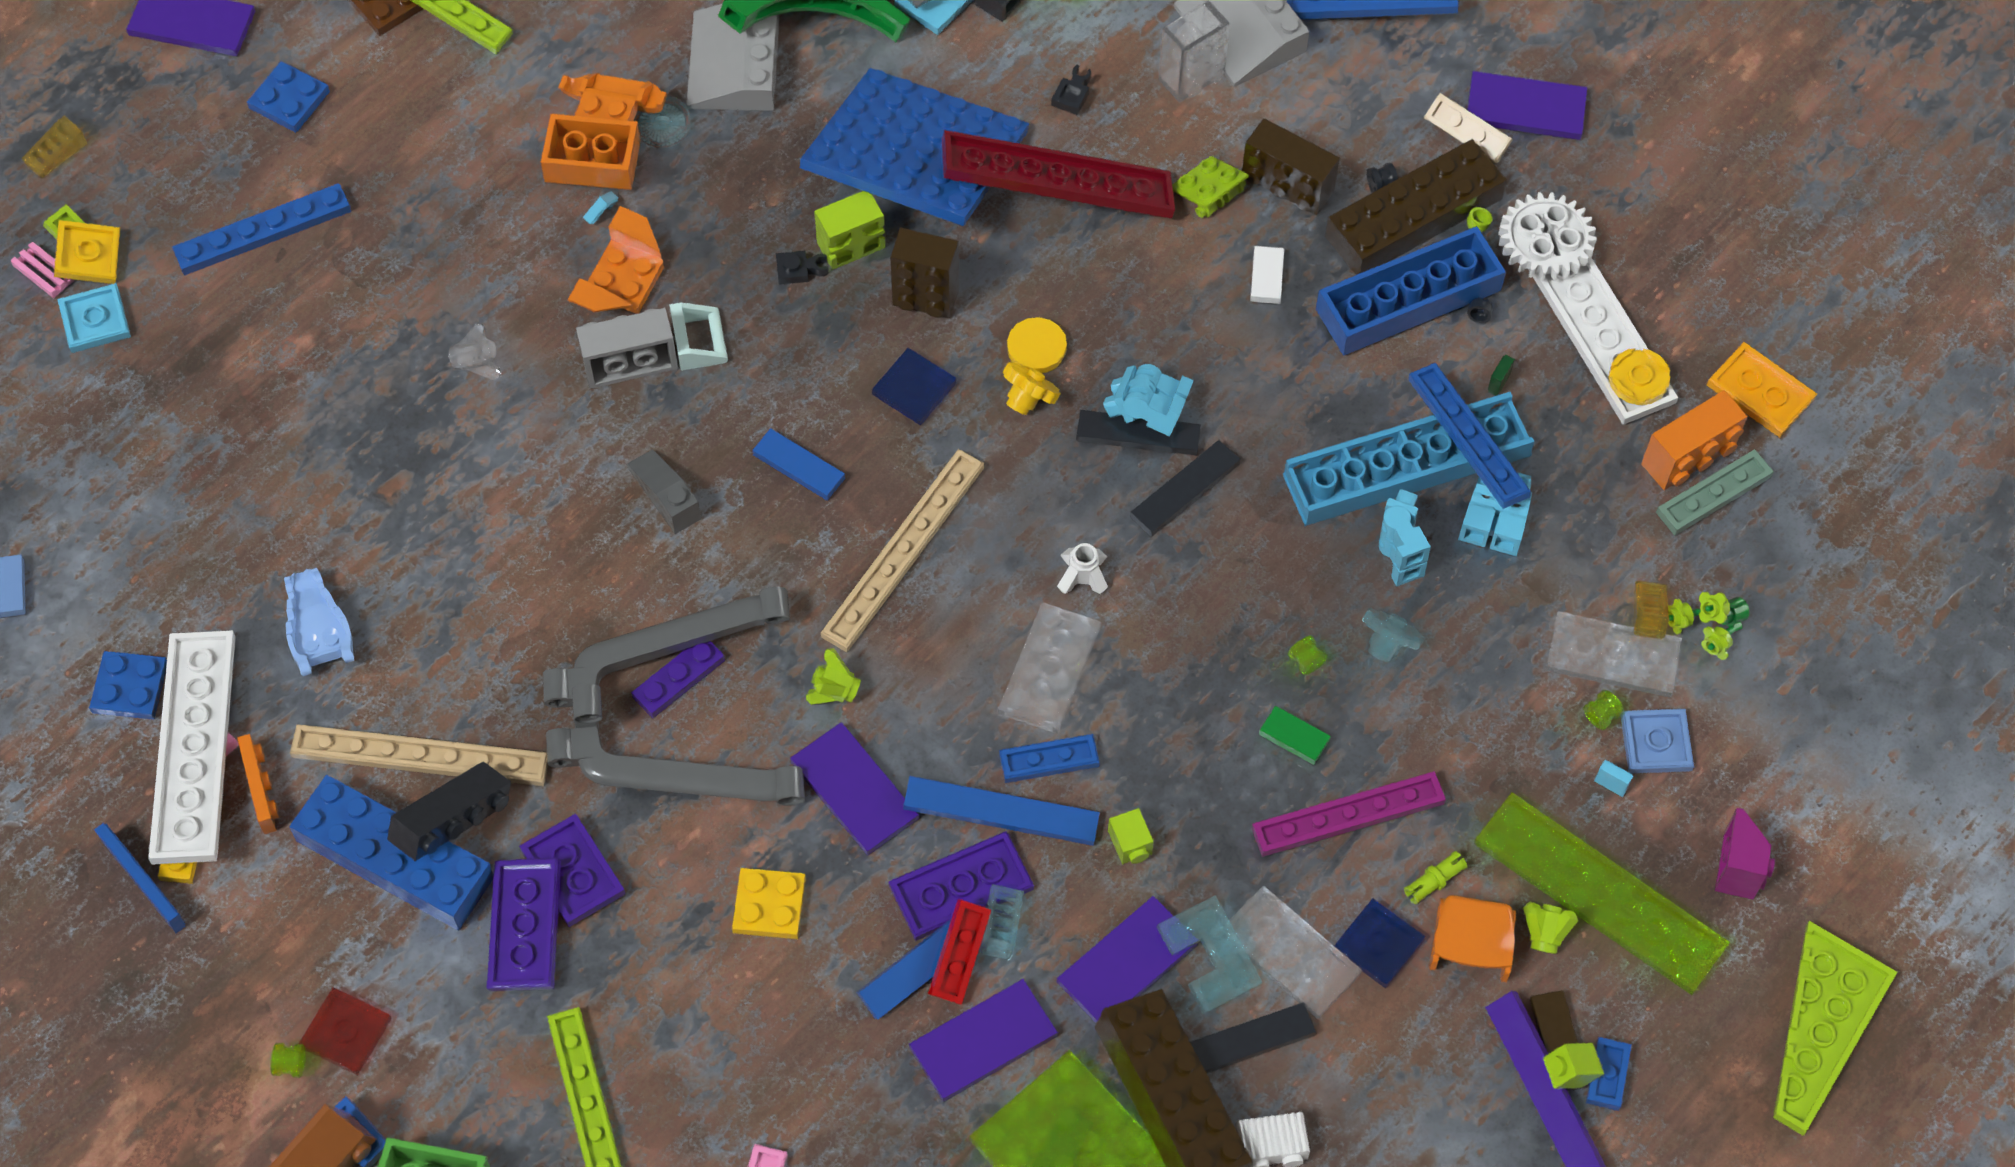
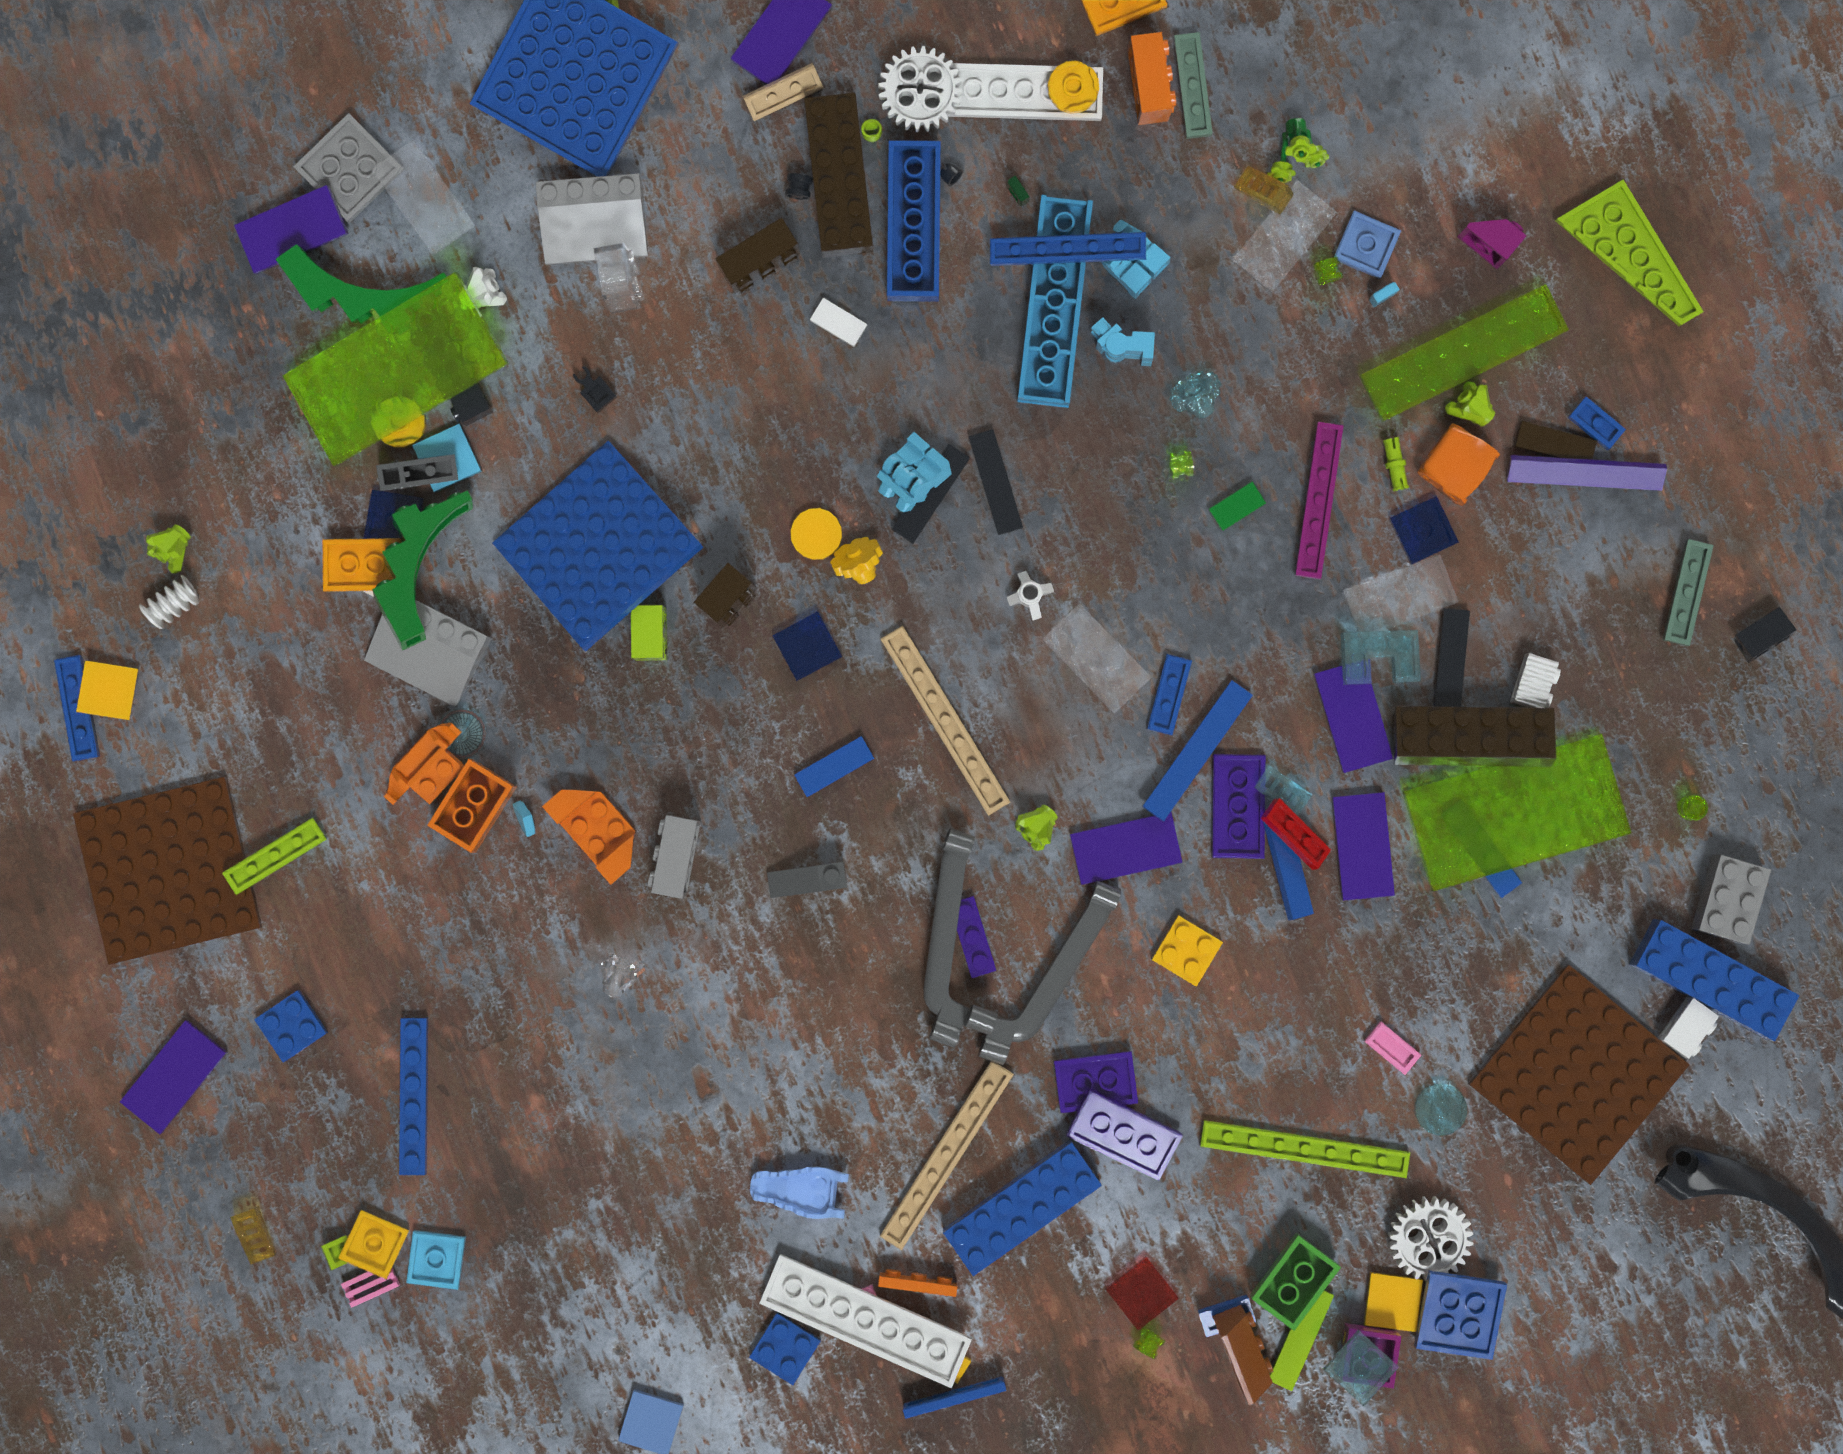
camera: 60 degrees left, 25 degrees up
black brick [387,761,511,861] -> none
light aqua tile [669,303,728,371] -> none
black plate [776,251,828,285] -> none
dark red plate [942,130,1175,219] -> none
lime brick [1108,808,1154,865] -> none
lime hinge [1172,156,1249,218] -> none
lime brick [1543,1043,1604,1089] -> none

